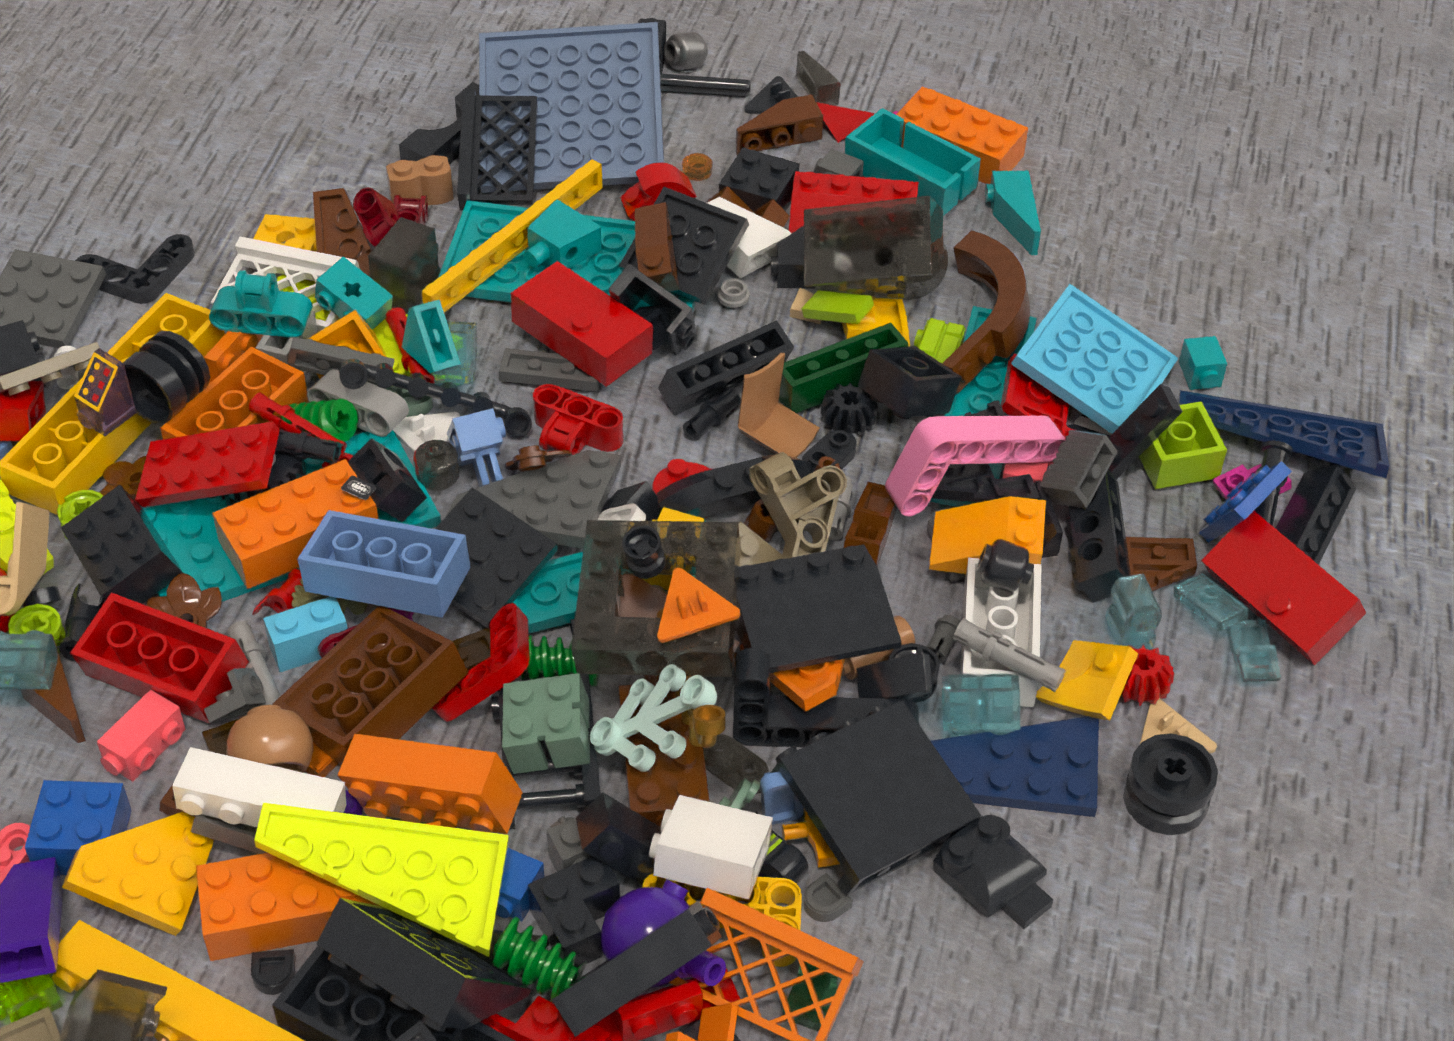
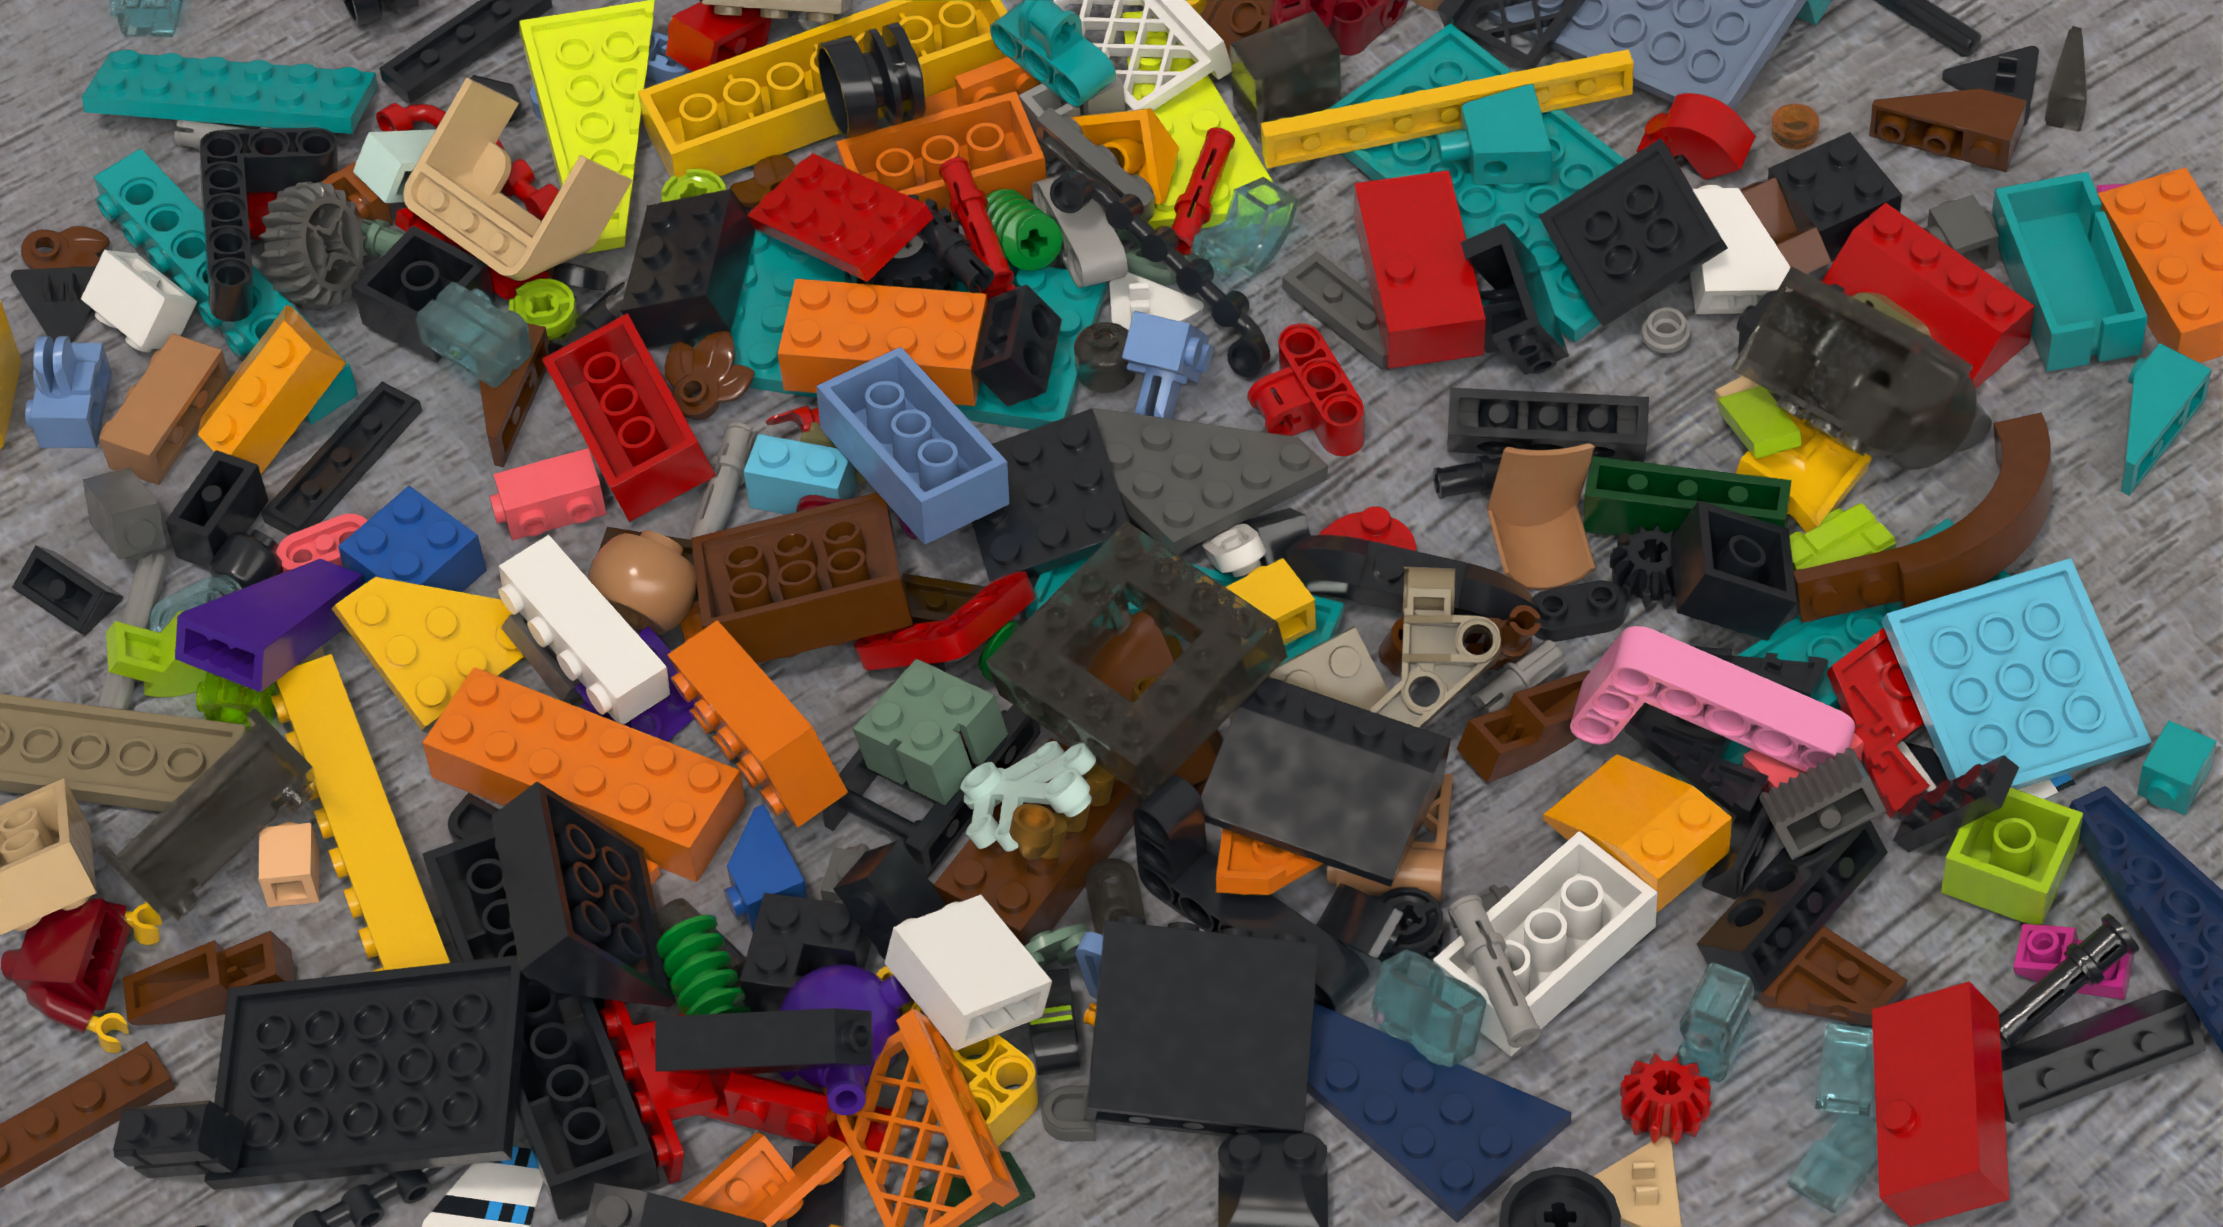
camera: 45 degrees right, 5 degrees up
slope [74,348,136,436] -> none
dark grey bracket [204,668,266,723] -> none
neon yellow wing [254,803,509,957] -> none
teal brick [315,256,393,330] -> none
black sticker [341,476,377,500] -> none
teal slope [402,299,461,373] -> none
reddish brown plate [504,445,572,472] -> none
black wheel [622,526,666,579] -> none
reddish brown slope [635,202,680,292] -> none
orange piece [657,568,740,643] -> none
red slope [816,102,875,143] -> none
black head [976,539,1034,592] -> none
yellow plate [1036,640,1138,721] -> none
blue plate [1199,461,1292,543] -> none

